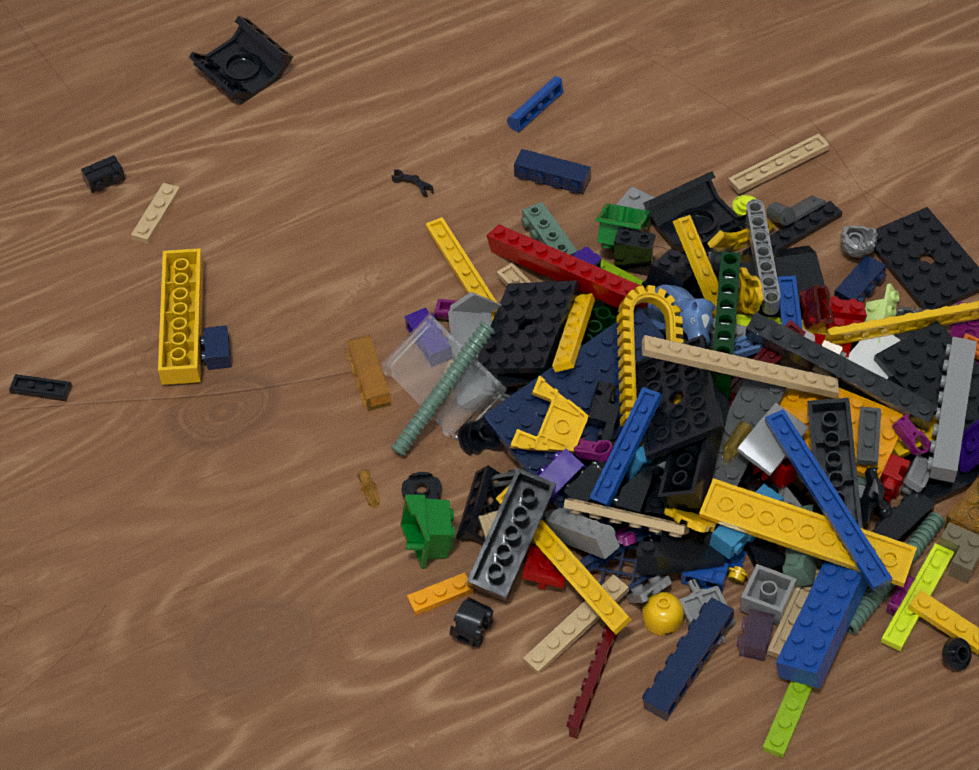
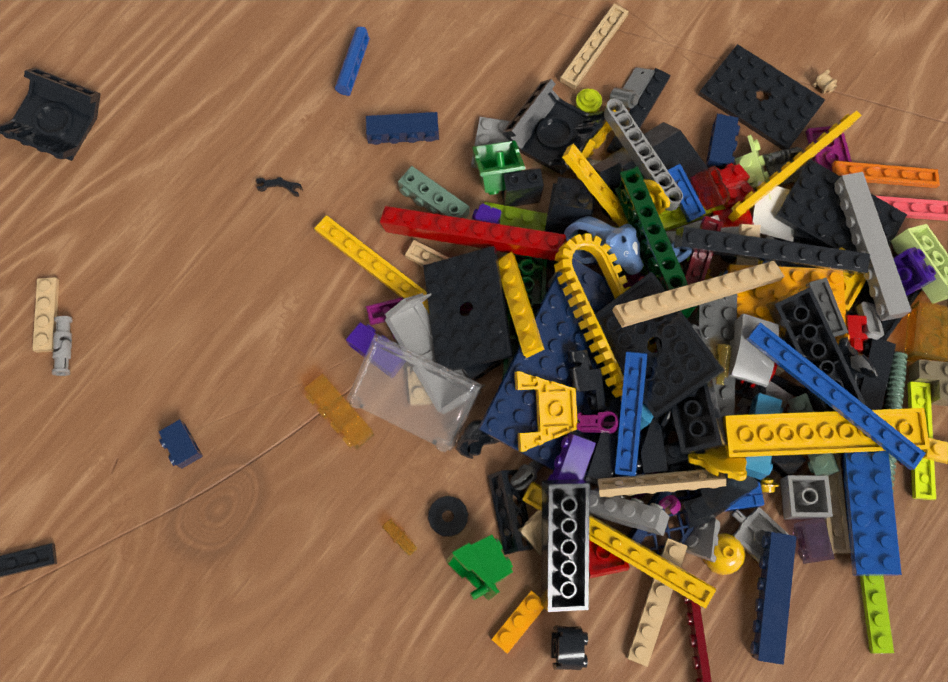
camera: 30 degrees left, 20 degrees up
yellow brick [158,248,204,385] -> none
sand green piece [391,322,495,456] -> none
light grey hair [840,225,878,258] -> none
magenta piece [892,414,930,456] -> none
none -> light grey piece [52,316,73,376]

